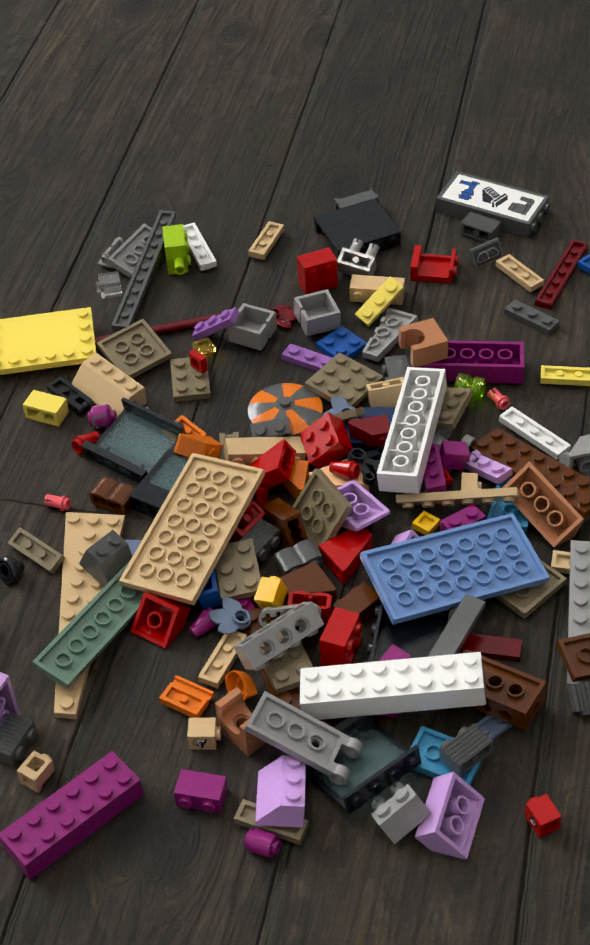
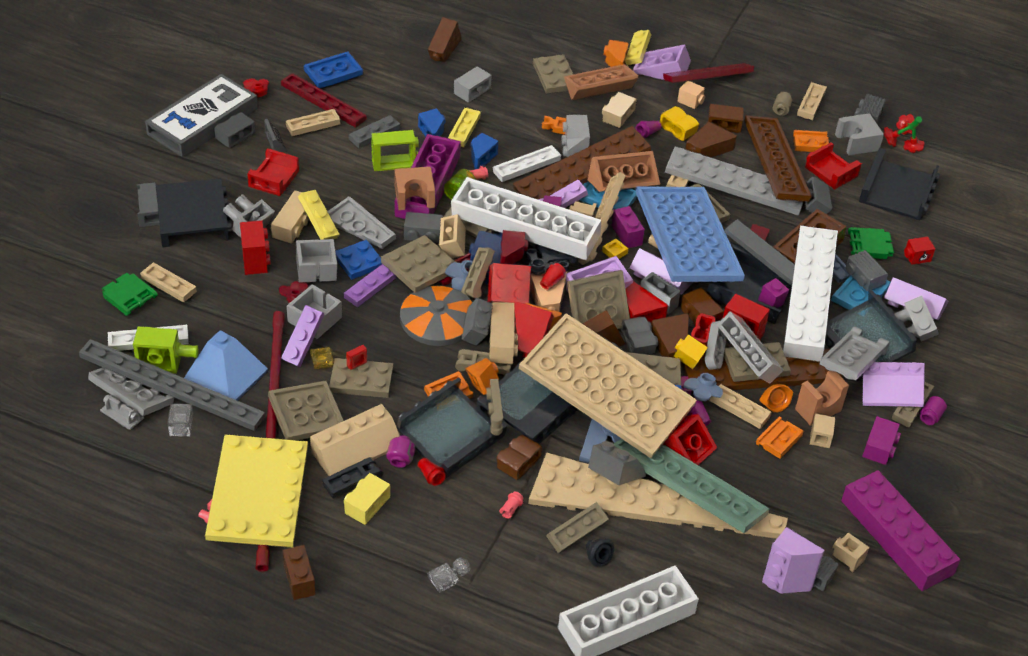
camera: 85 degrees left, 0 degrees up
none -> green plate [102,273,158,316]
none -> medium blue slope [184,330,268,401]
none -> red plate [243,79,269,97]
none -> lime window [371,130,419,171]
none -> blue slope [418,108,446,137]
none -> blue slope [471,133,498,170]
none -> dark tan plate [486,379,503,435]
none -> dark grey brick [641,272,681,314]
none -> green plate [848,227,894,259]

